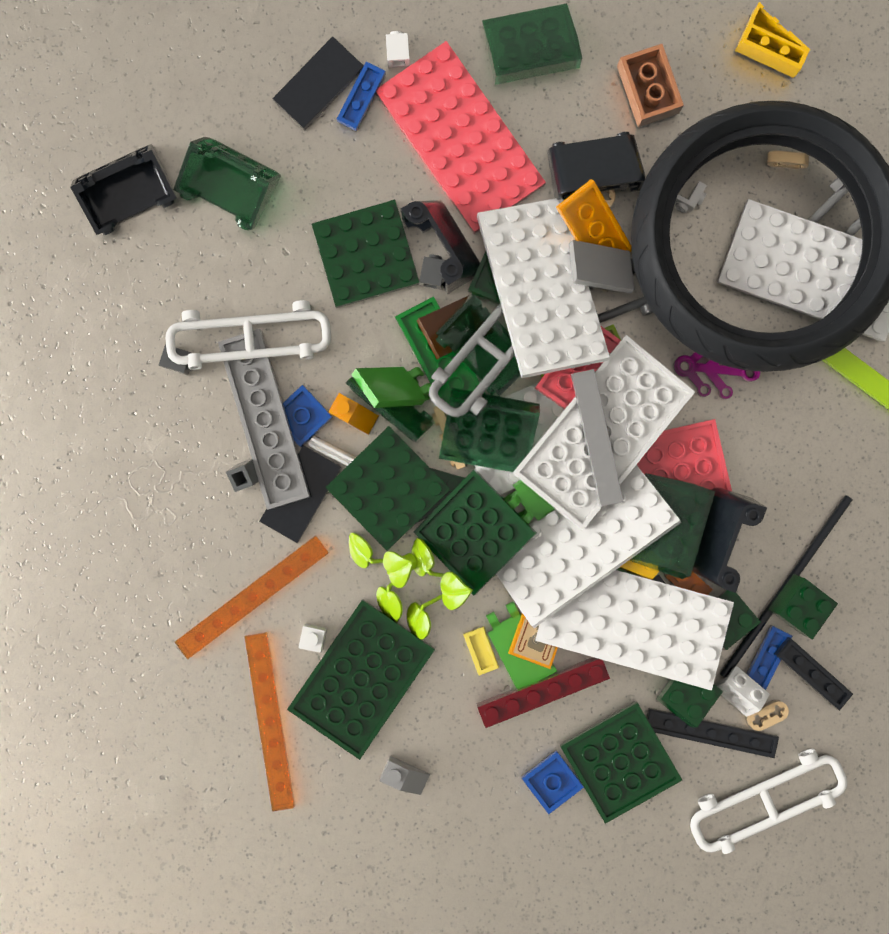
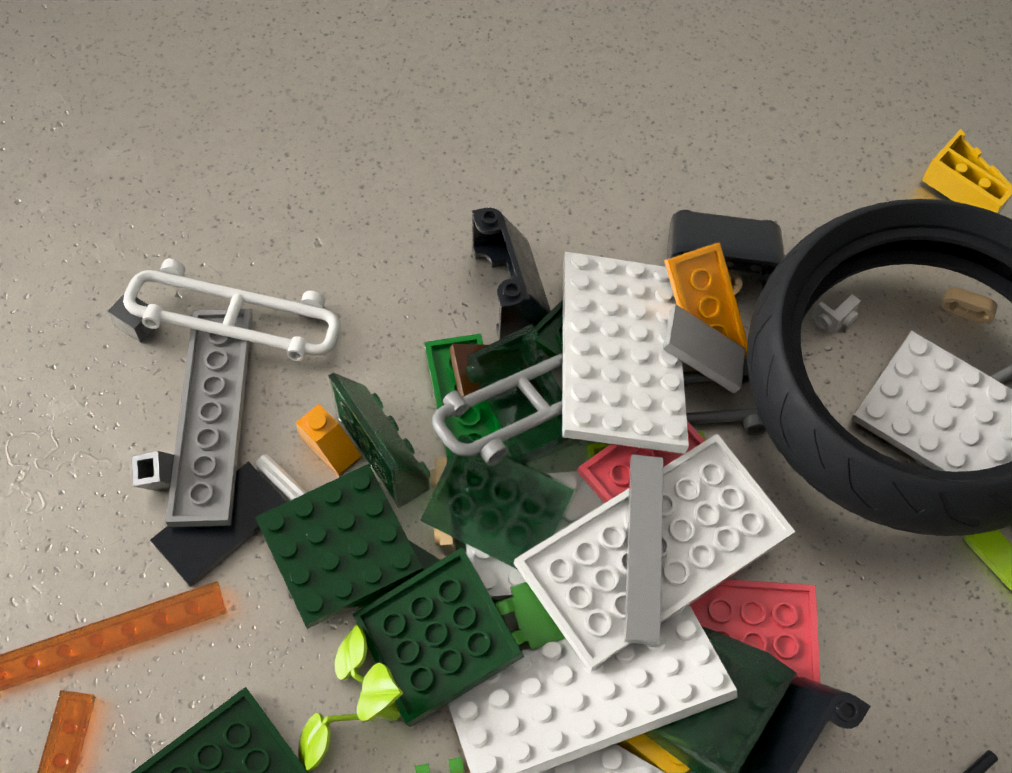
camera: 15 degrees right, 25 degrees down
black windscreen [70,144,177,236] -> none
clear green windscreen [173,137,281,230] -> none
black tile [272,36,364,130] -> none
blue plate [283,385,333,447] -> none
white brick [299,624,327,652] -> none
dark green plate [312,199,419,308] -> none
blue plate [337,61,386,131] -> none
plant [349,532,417,623] -> none
bright green tile [351,367,432,408] -> none
coral plate [376,41,546,234] -> none
white brick [386,31,410,68] -> none
dark grey brick [419,254,445,290] -> none
clear green slope [482,3,582,85] -> none
nougat brick [617,44,684,127] -> none
magenta plant [674,352,761,399] -> none

